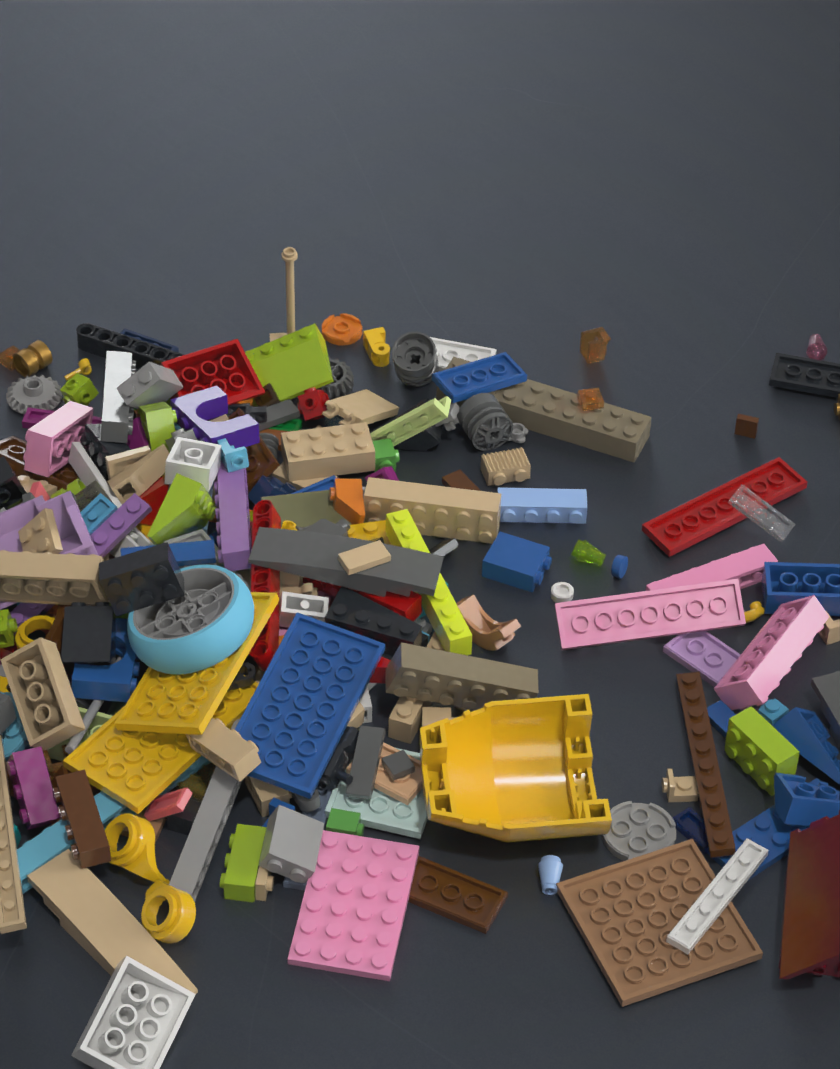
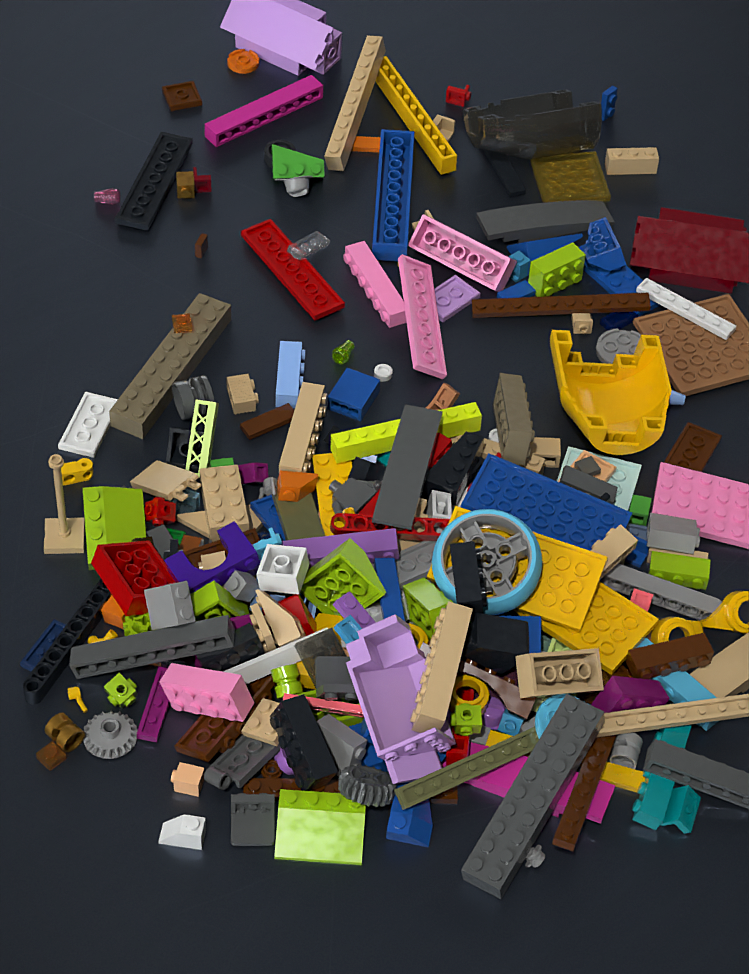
camera: 90 degrees left, 5 degrees up
tan plate [18,508,63,554] -> none
orange tile [322,313,362,346] -> none
tan tile [338,540,391,575] -> none
dark grey wheel [392,331,439,387] -> none
blue tile [432,352,527,403] -> none
light grey tile [435,403,459,431] -> none
clear orange window [580,327,611,364] -> none
blue tile [611,555,628,578] -> none

